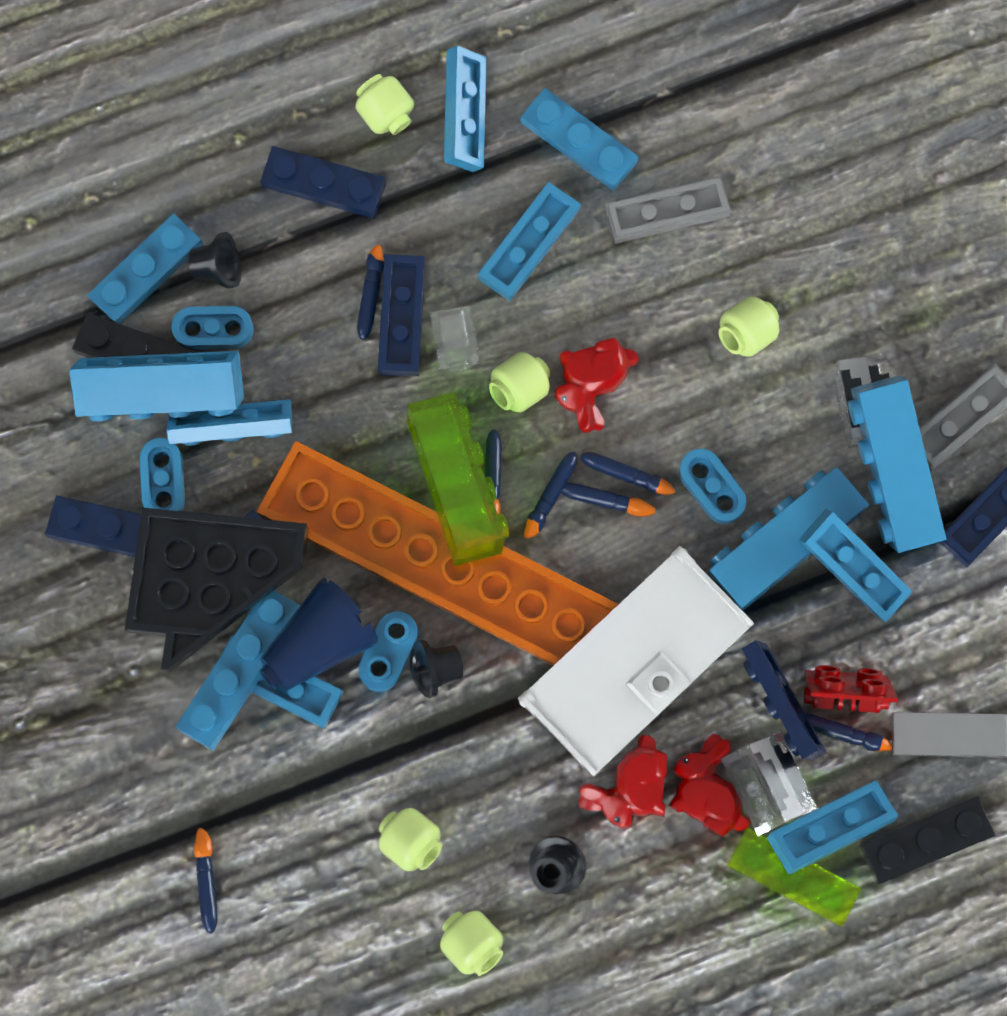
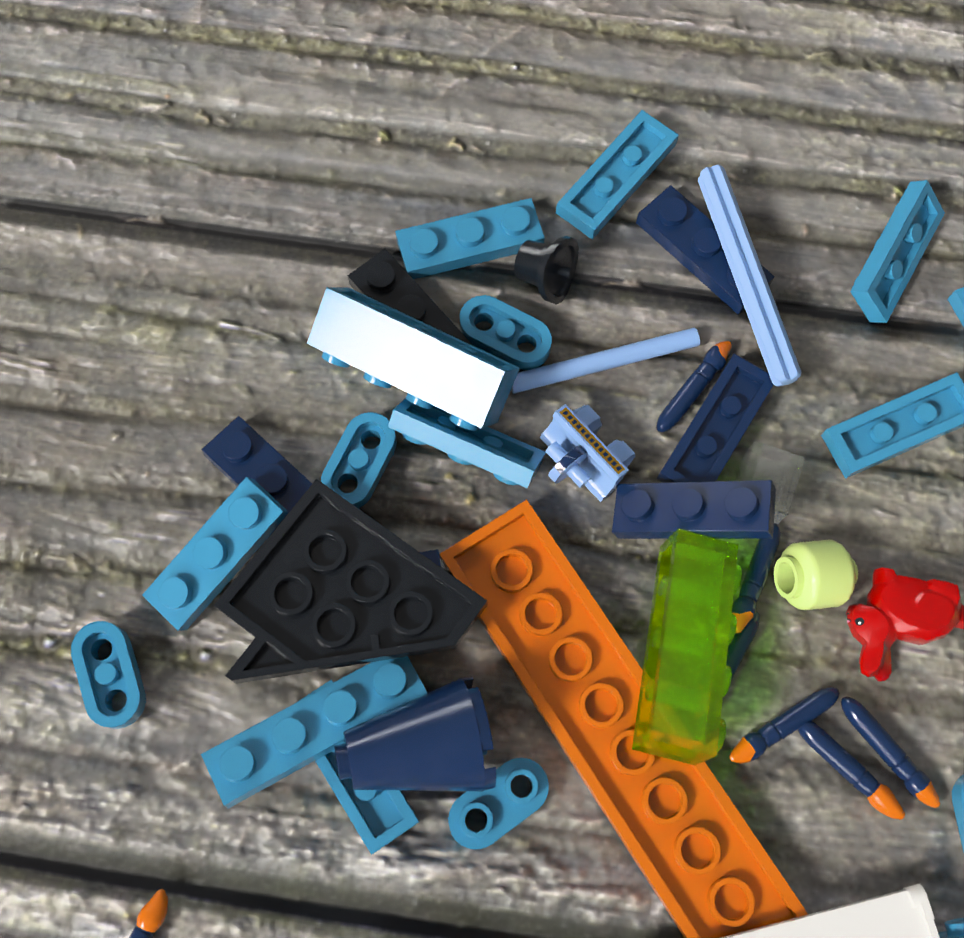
camera: 25 degrees right, 5 degrees down
yellowish green head [355,74,414,135] -> none
black piece [410,640,463,698] -> none
none -> dark azure plate [71,621,146,729]
none -> dark azure plate [142,477,289,631]
none -> light blue bar [511,327,700,394]
none -> light blue hips [540,404,635,502]
none -> dark azure plate [556,110,679,240]
none -> dark blue plate [612,480,776,539]
none -> light blue axle [698,164,801,387]
none -> dark blue piece [729,524,781,633]

